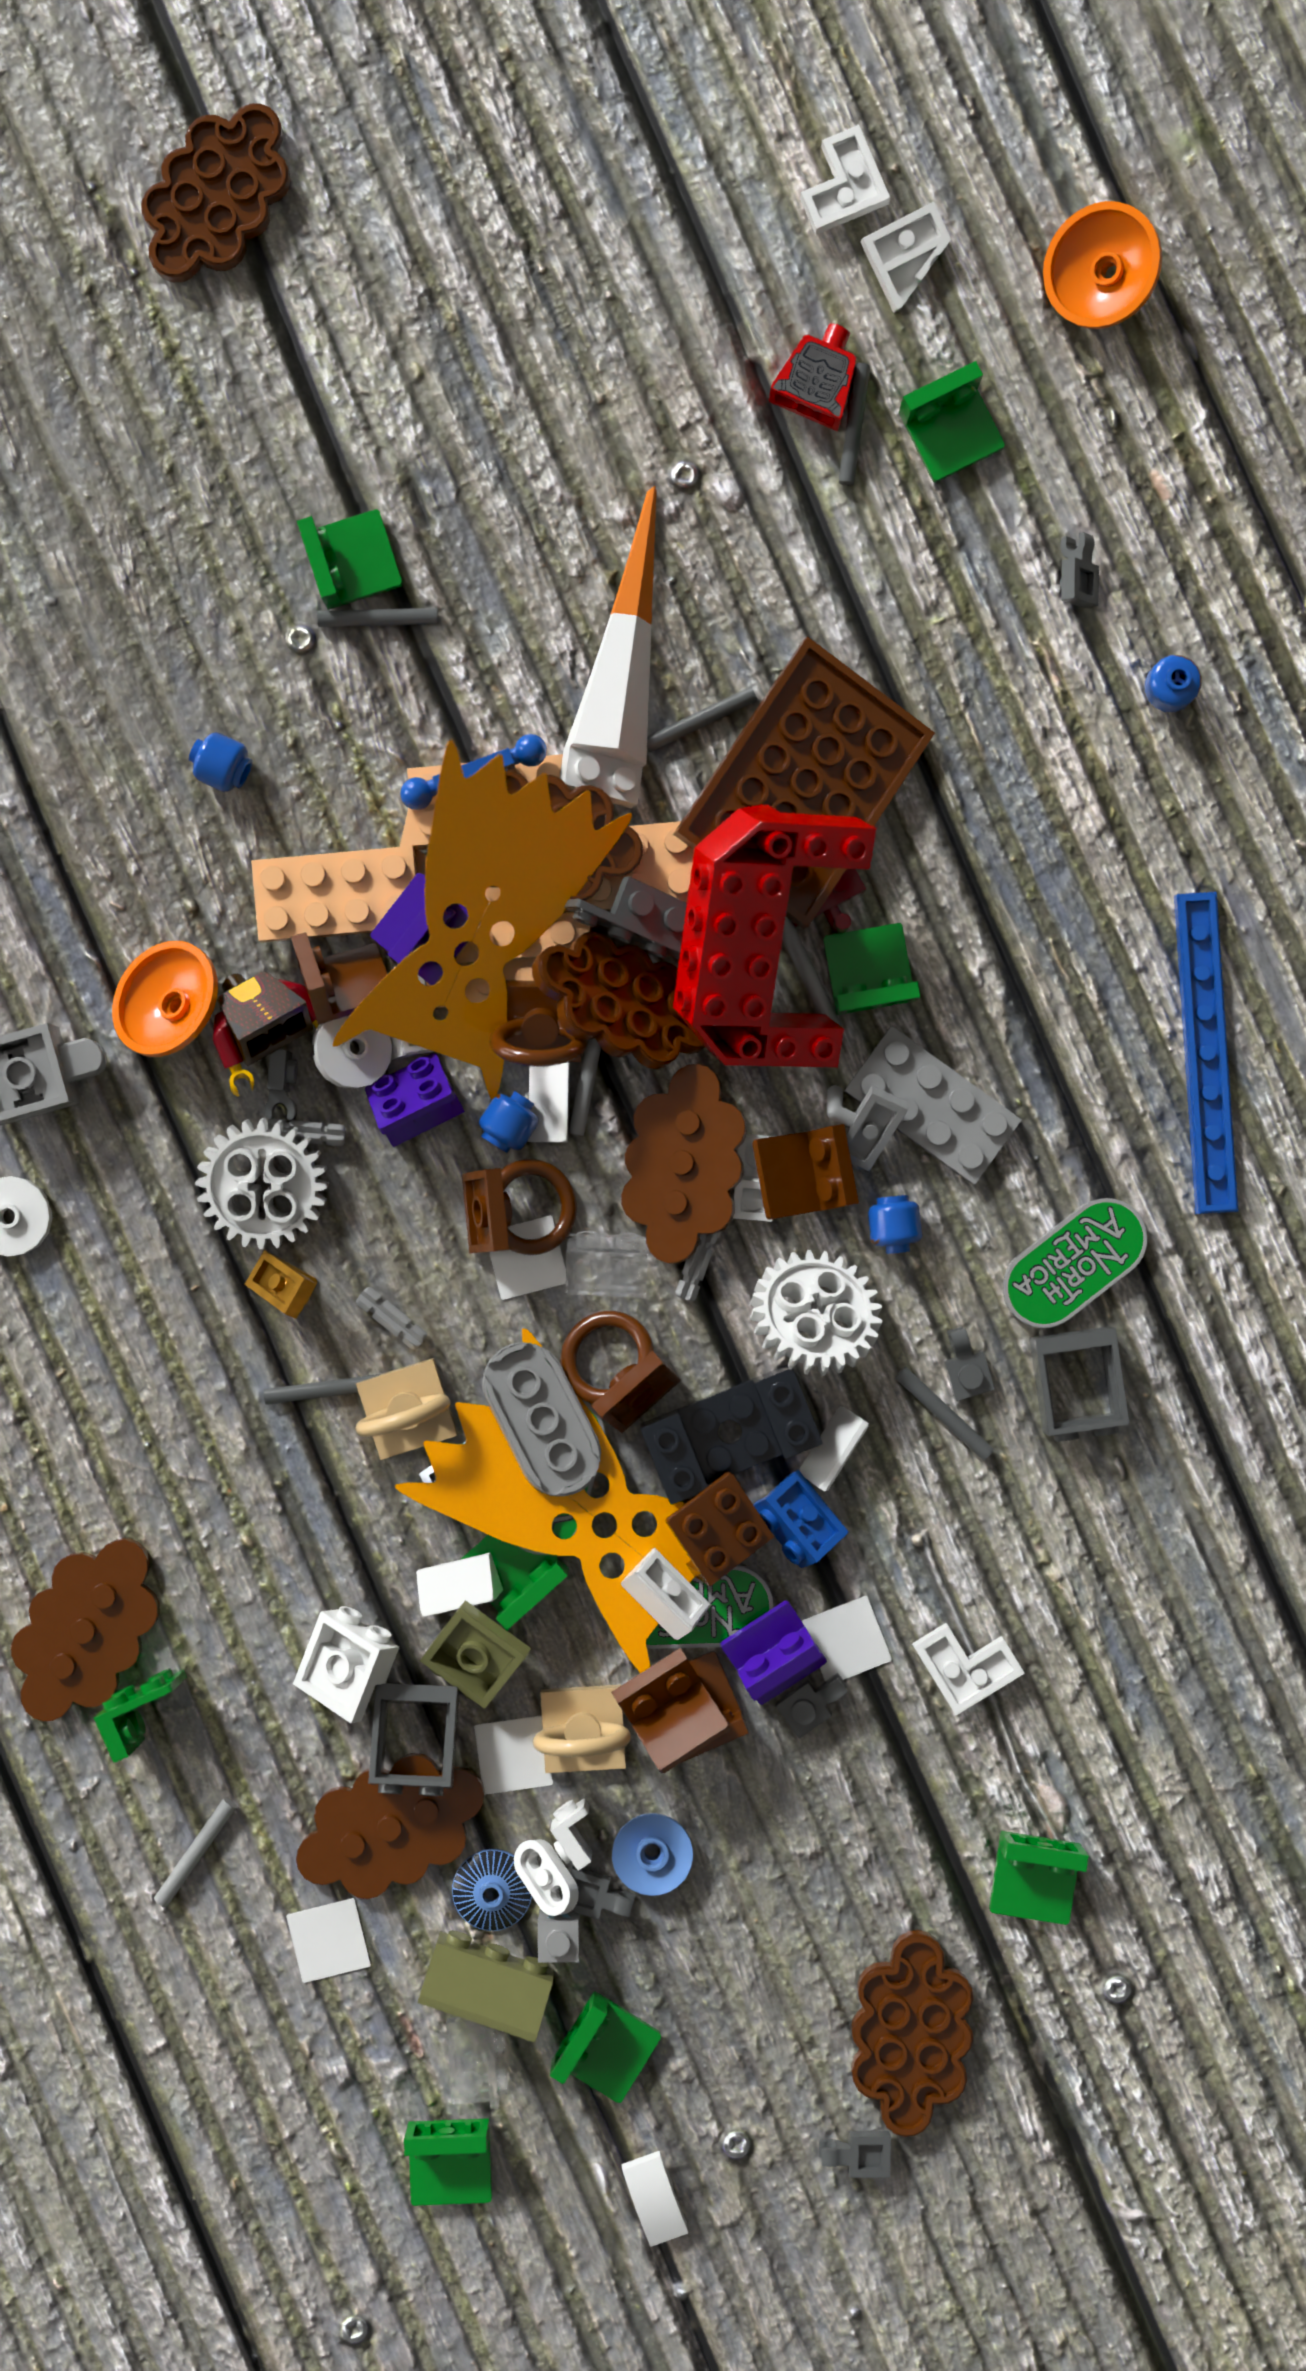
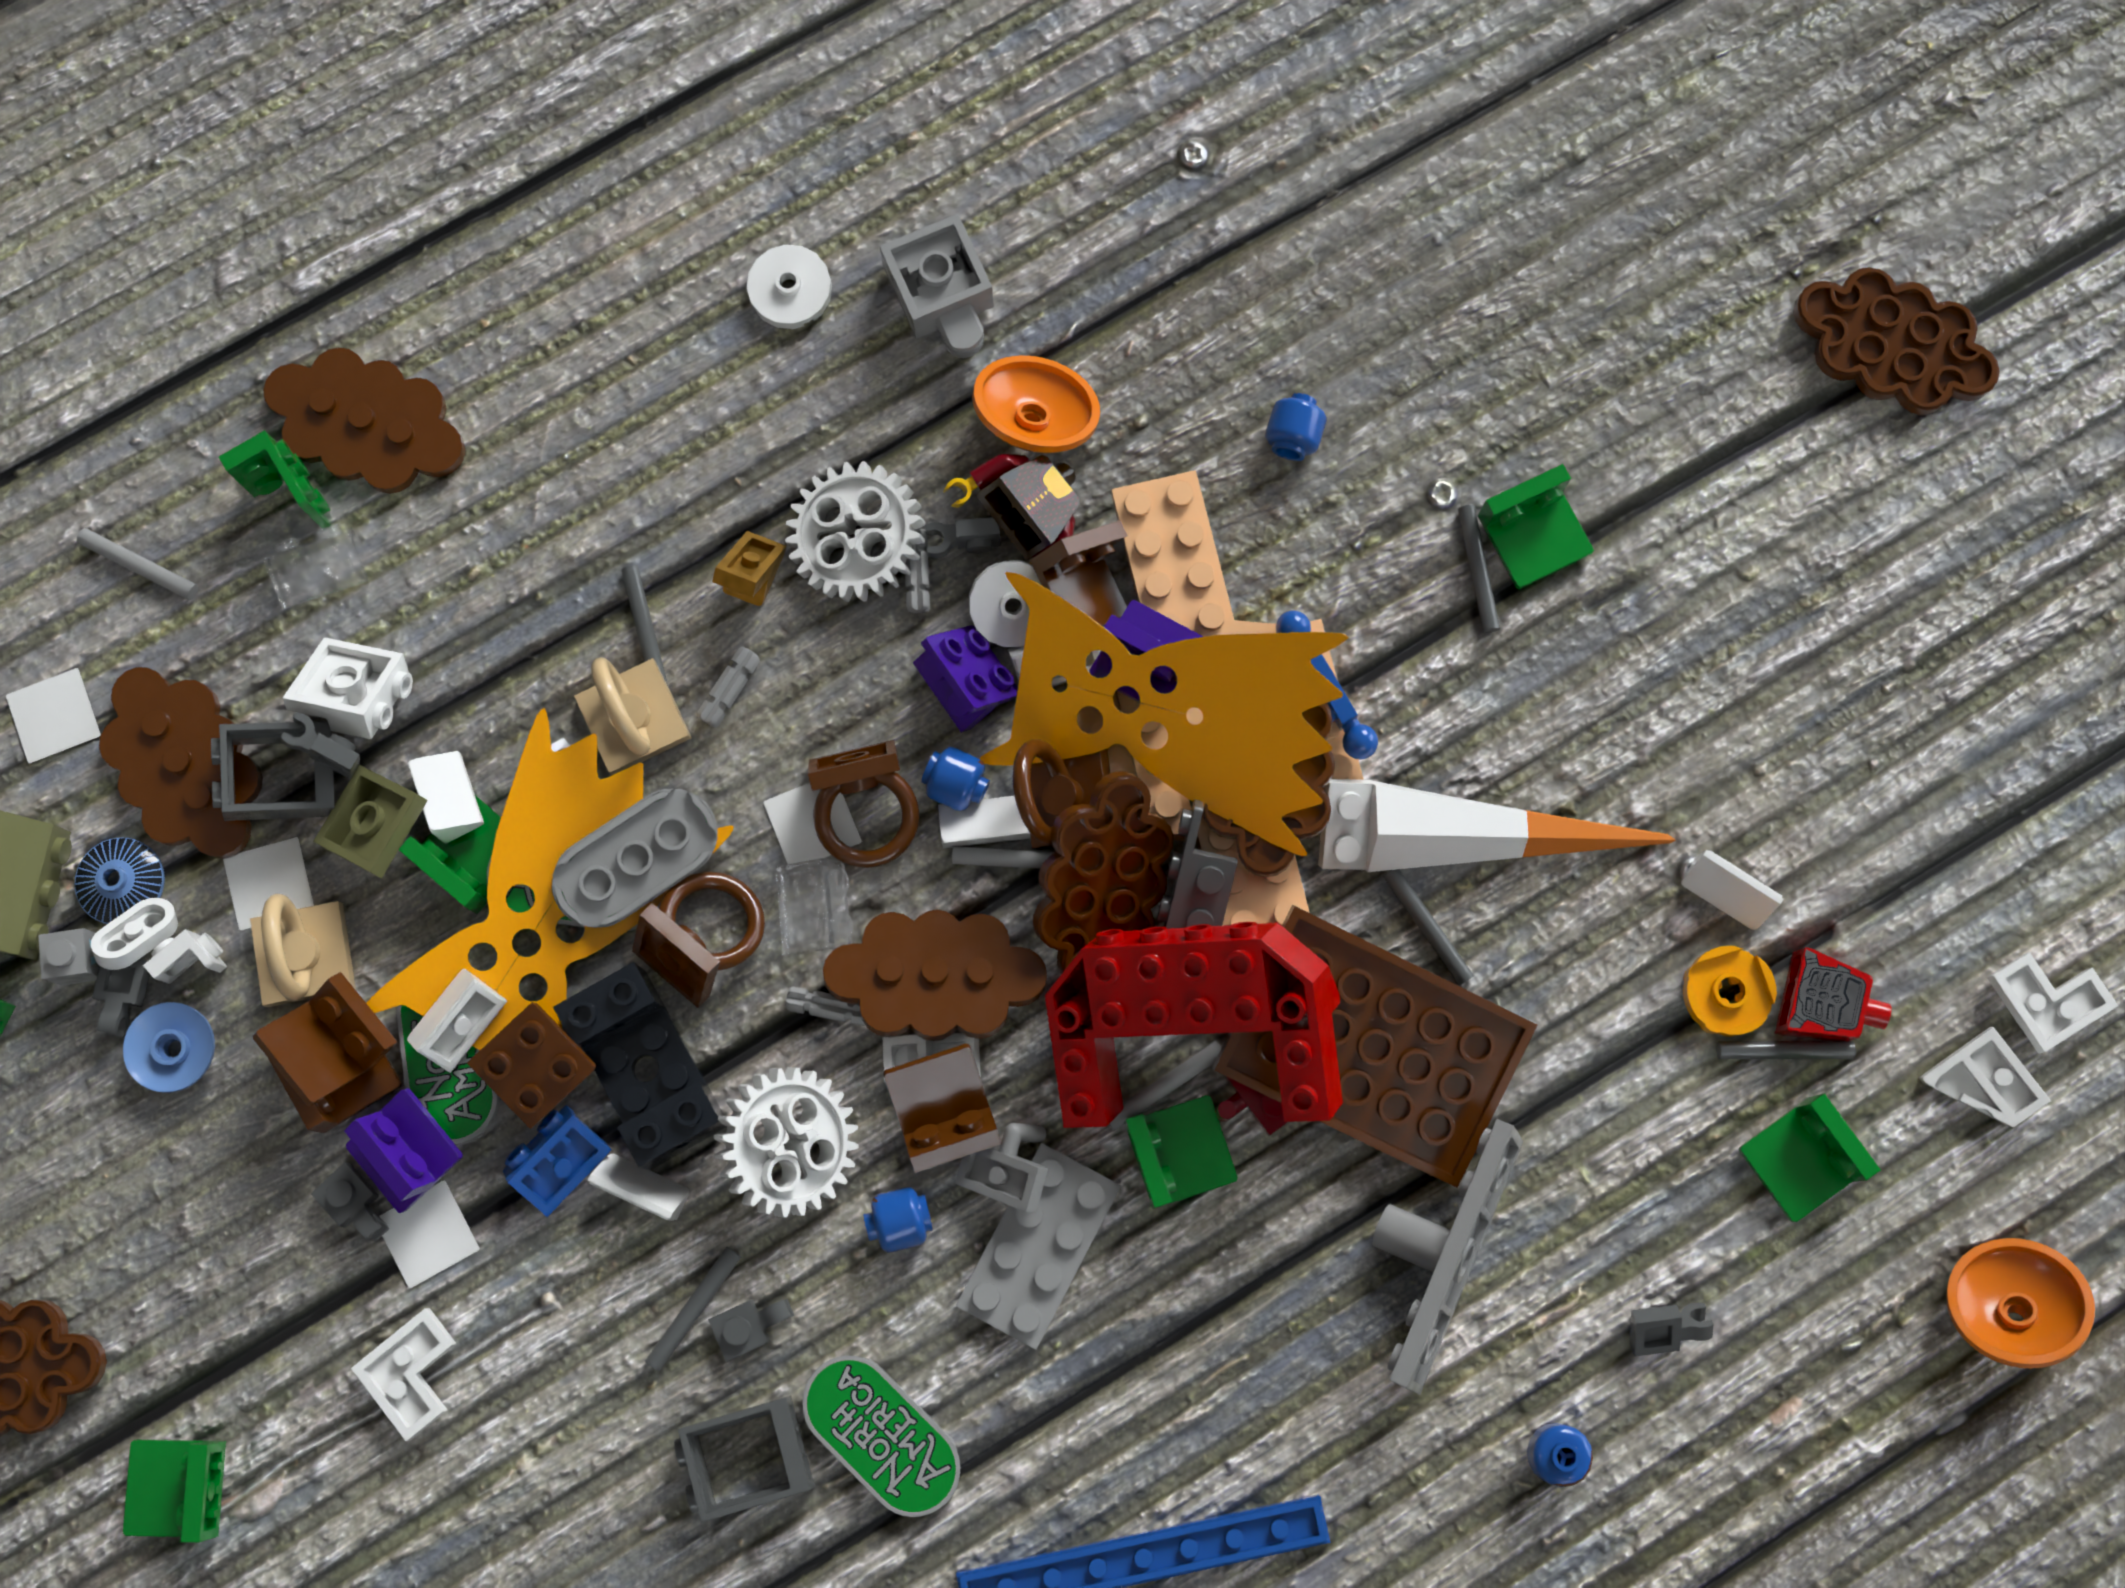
camera: 85 degrees right, 10 degrees down
none -> clear bracket [263,524,368,609]
none -> dark grey plate [281,712,360,779]
none -> light grey plate [1372,1119,1523,1395]
none -> white slope [1681,850,1784,930]
none -> light orange plate [1683,946,1777,1037]

